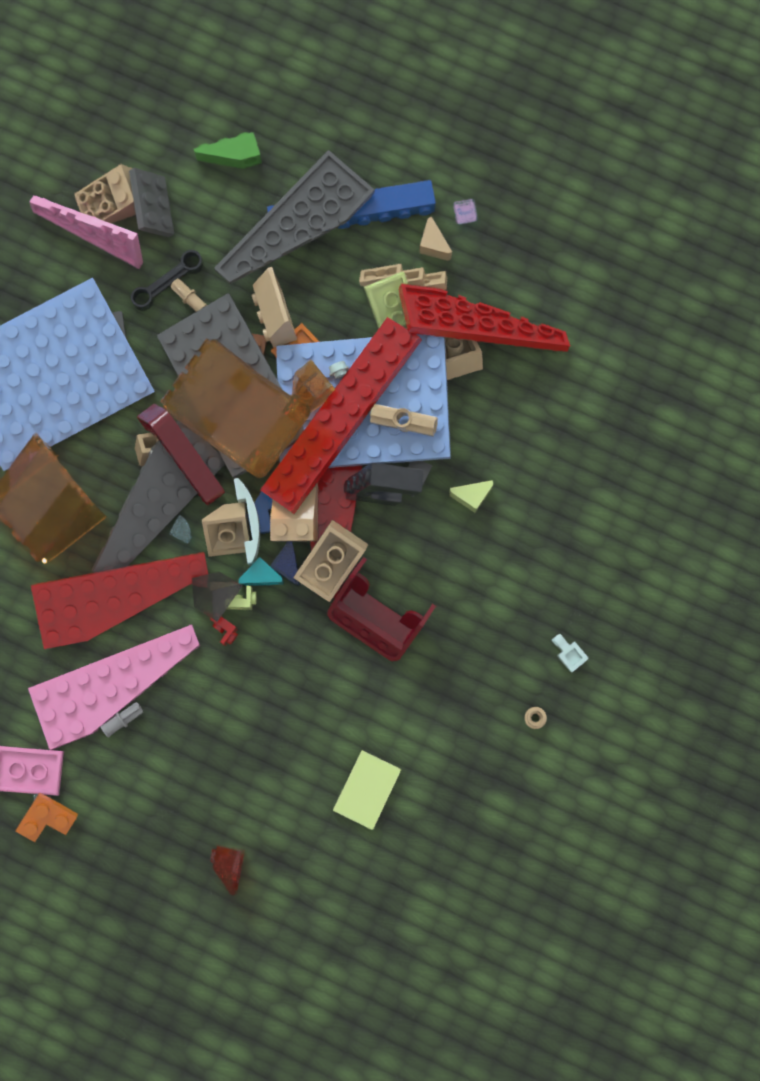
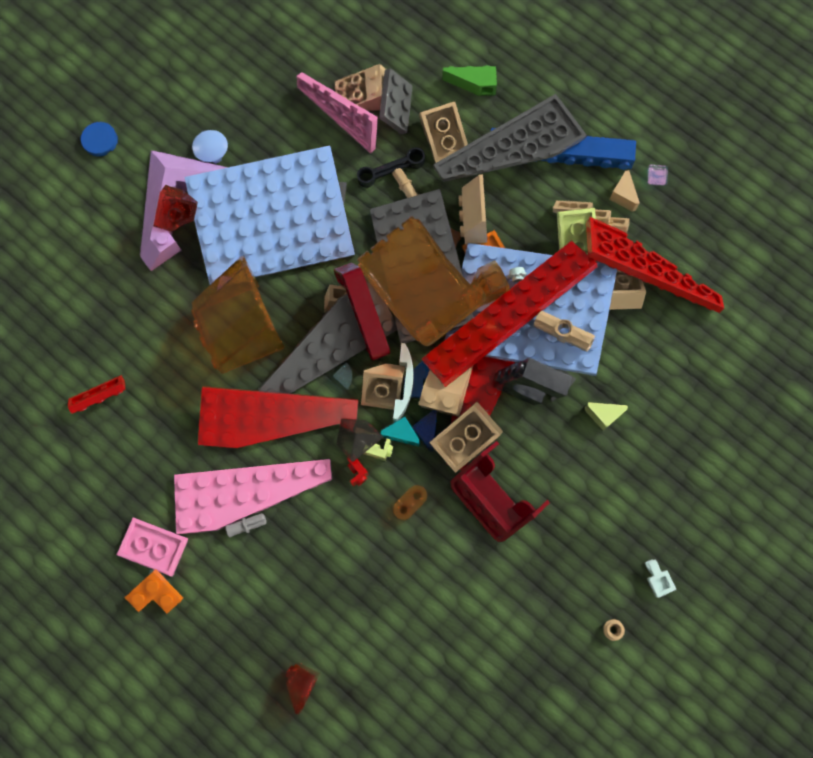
camera: 20 degrees right, 5 degrees down
yellowish green tile [333,751,401,830] -> none
none -> clear orange plate [393,485,427,520]
none -> tan slope [419,101,468,163]

